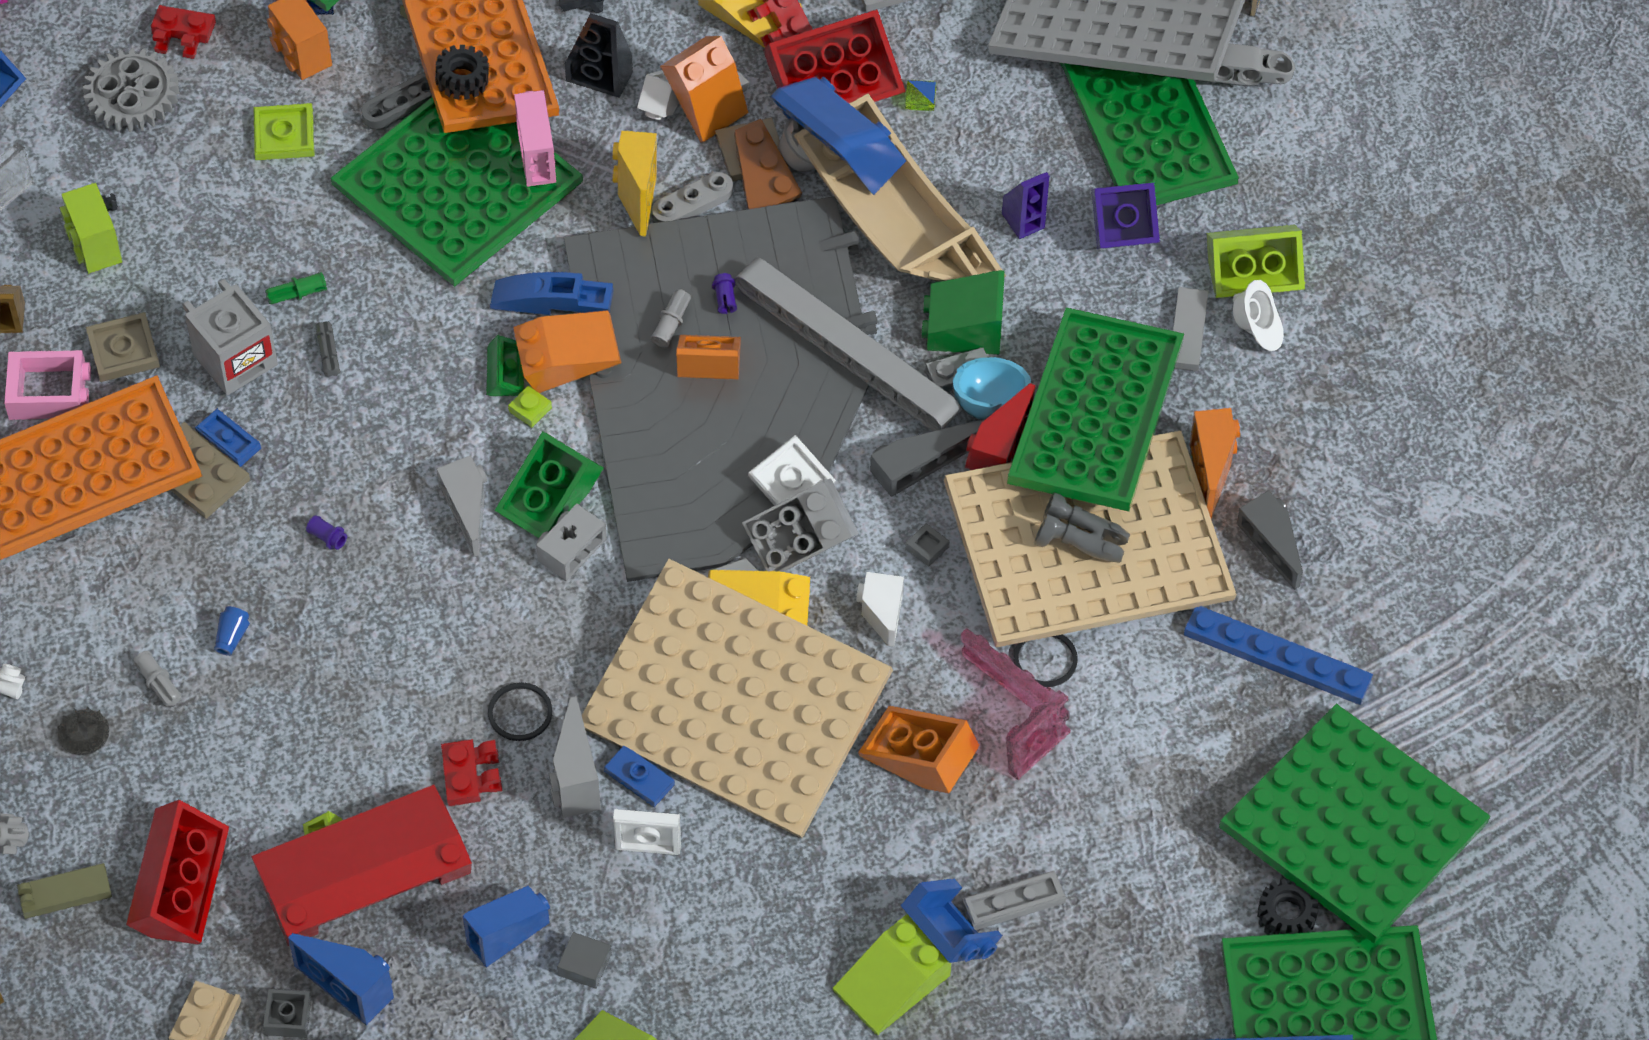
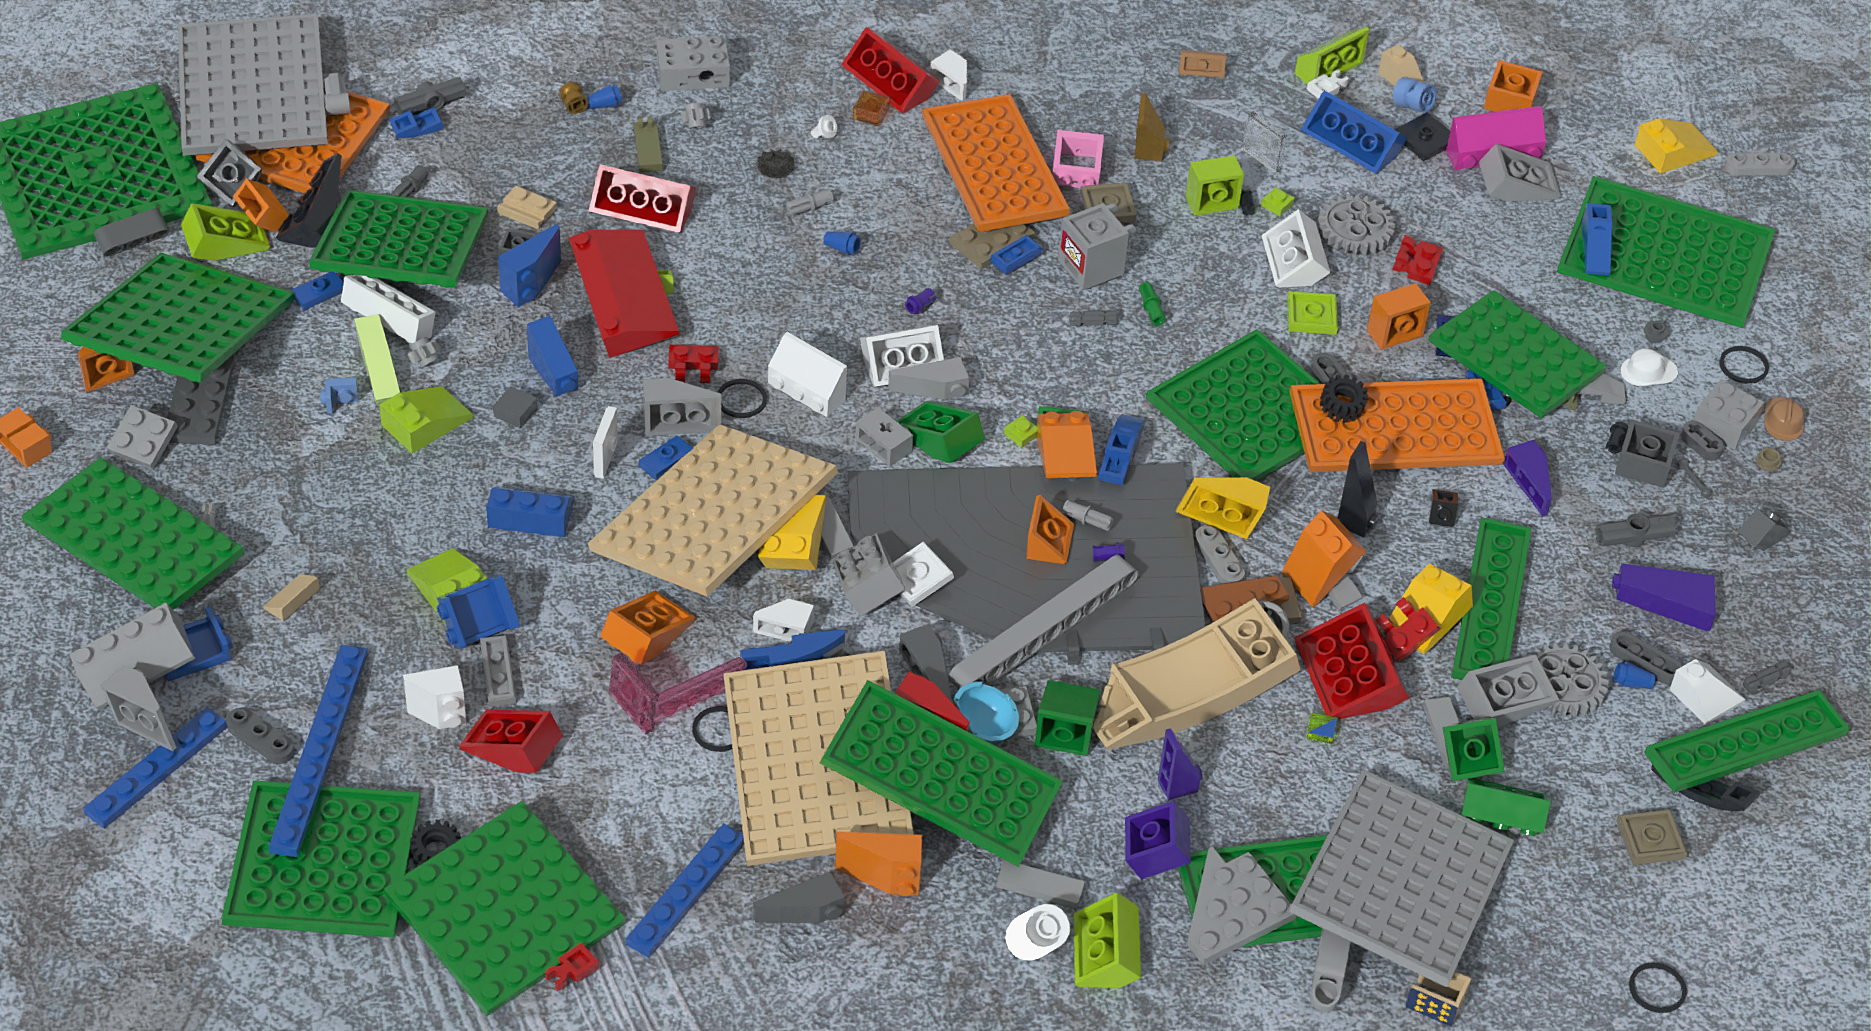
camera: 95 degrees right, 10 degrees down
bright pink window [514,90,556,187] -> none
blue windscreen [770,77,906,195] -> none
dark grey piece [1034,492,1130,563] -> none
none -> white slope [403,665,466,729]
none -> red slope [459,709,563,773]
none -> blue slope [486,486,575,537]
none -> red plate [545,943,599,991]
none -> blue slope [740,629,845,671]
none -> white slope [768,332,847,417]
none -> white slope [860,325,944,387]
none -> light grey wing [1187,846,1297,965]
none -> lime plate [1261,187,1295,216]
none -> white slope [1262,209,1330,288]

